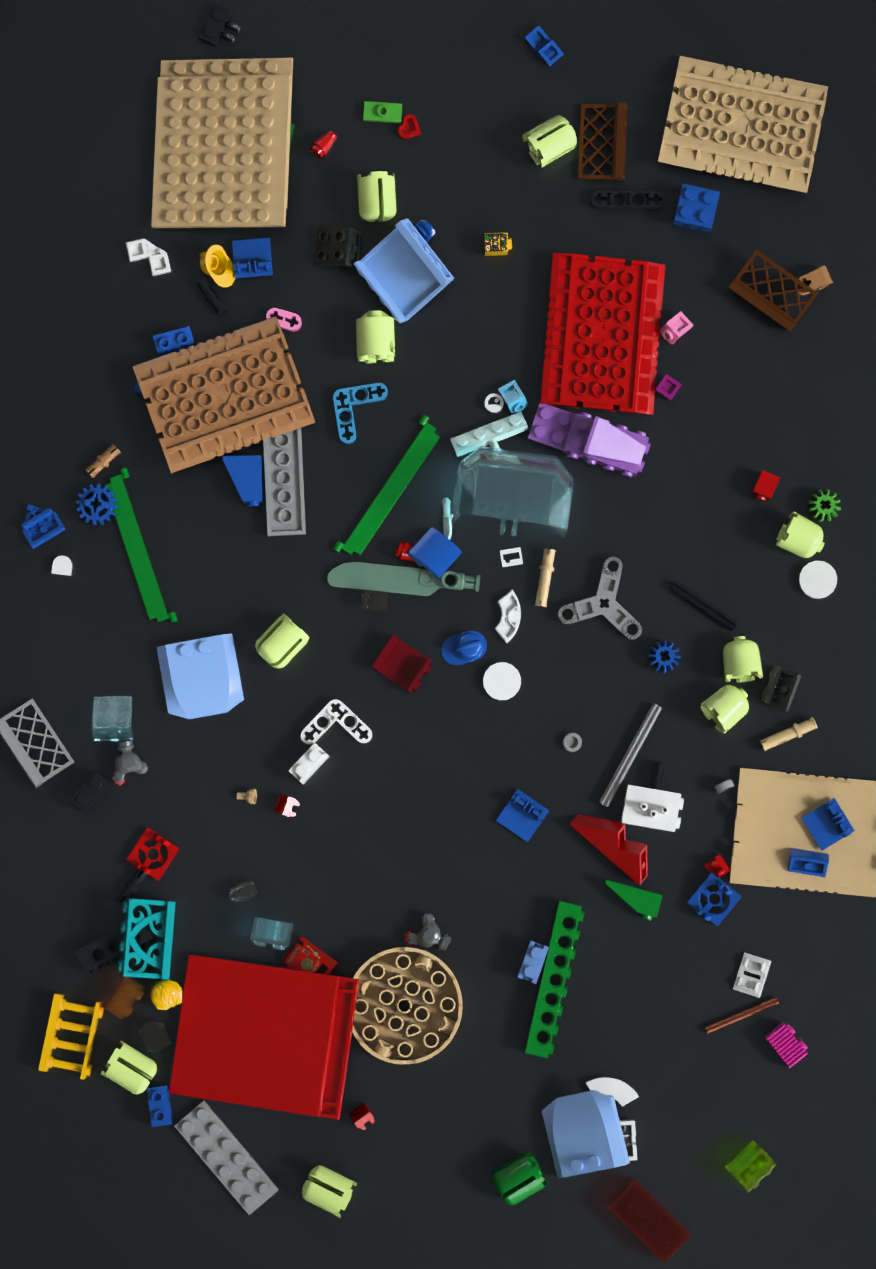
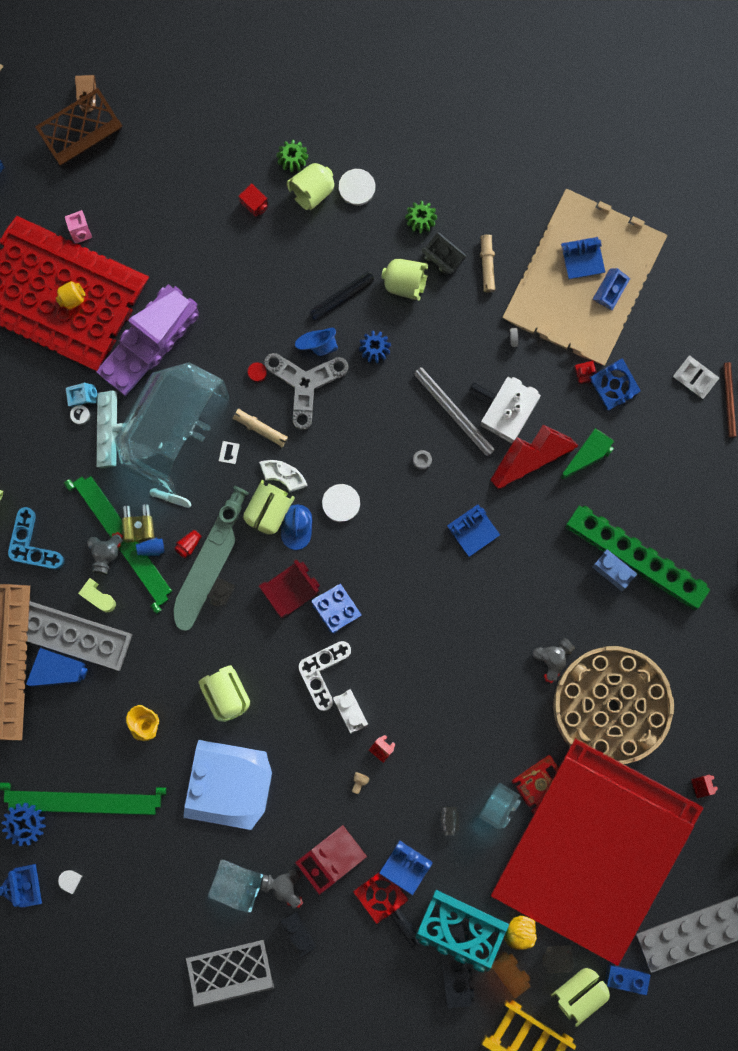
camera: 70 degrees left, 5 degrees down
blue slope [407,527,462,579] -> none
magenta plate [655,374,682,401] -> none
yellowish green cylinder [700,685,749,734] -> none
none -> yellow head [56,281,85,310]
none -> yellowish green leg [78,578,116,612]
none -> dark grey animal [87,532,123,575]
none -> clear yellow piece [122,504,154,542]
none -> yellow hair [126,705,159,741]
none -> blue cone [136,537,164,556]
none -> yellowish green cylinder [244,480,295,534]
none -> red tile [248,362,267,382]
none -> blue piece [295,328,338,356]
none -> dark red slope [295,825,367,895]
none -> hinge [311,584,362,634]
none -> blue hinge [379,841,433,895]
none -> bright green gear [405,201,437,234]

